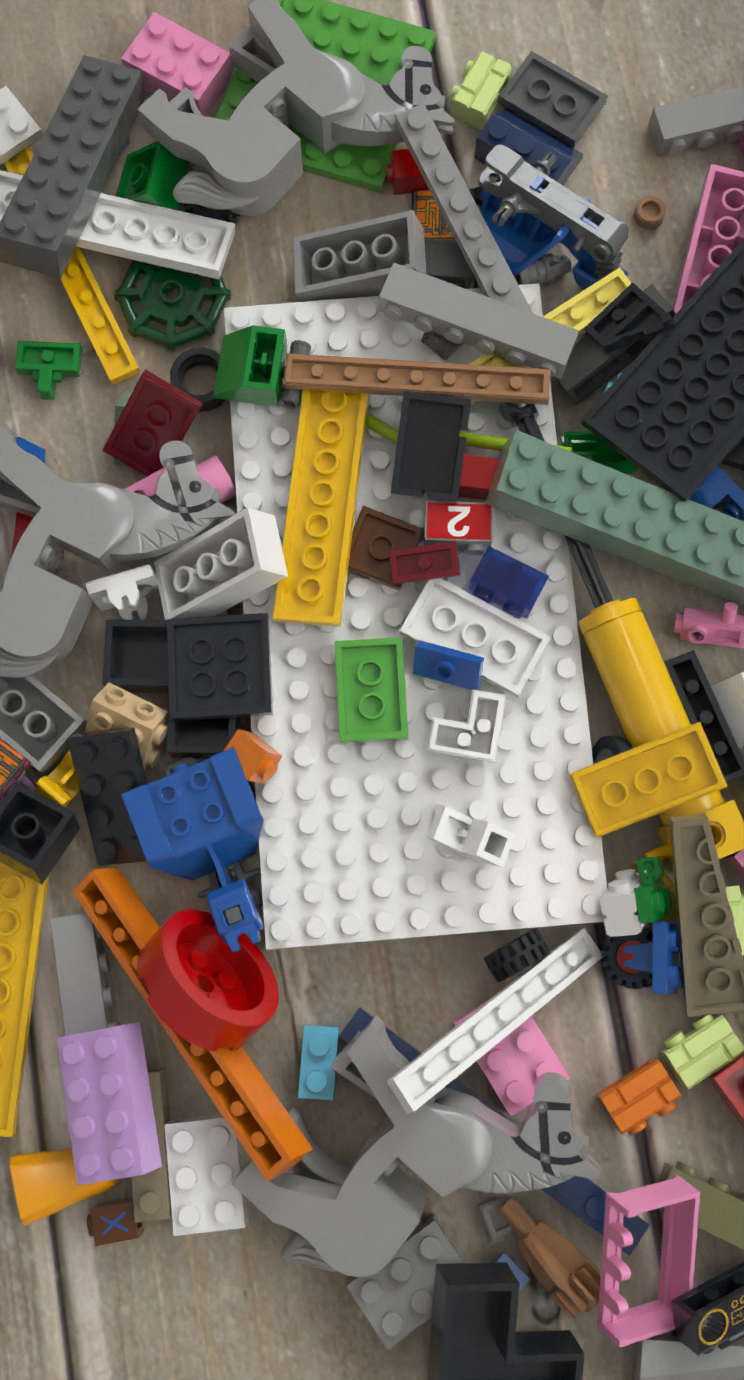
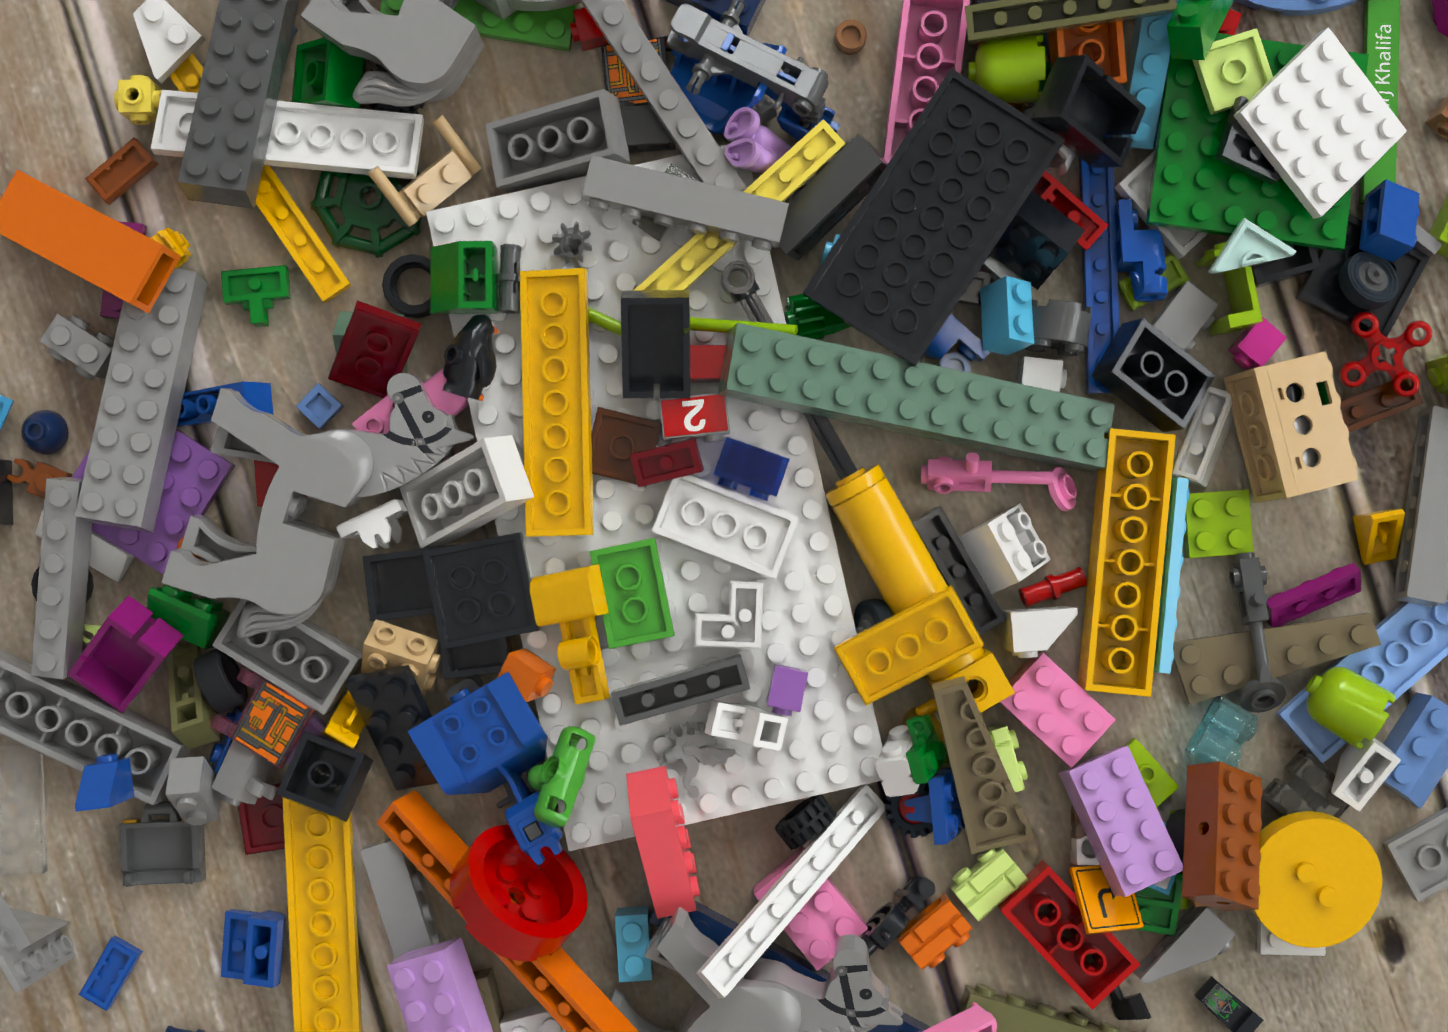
camera: 15 degrees left, 10 degrees up
medium nougat tile [283,353,551,405] -> none
blue plate [413,640,484,690] -> none
black wing [584,283,676,353] -> none
none -> medium blue tile [296,383,344,429]
none -> tan plate [368,114,481,227]
none -> black animal [443,315,499,401]
none -> bright green piece [528,726,595,827]
none -> yellow plate [530,564,610,705]
none -> dark grey gear [552,221,592,264]
none -> dark grey brick [611,654,750,726]
none -> coral brick [626,766,700,919]
none -> light grey piece [657,722,736,799]
none -> lavender piece [724,107,792,174]
none -> medium lavender brick [766,664,808,716]
none -> black torso [860,876,935,958]

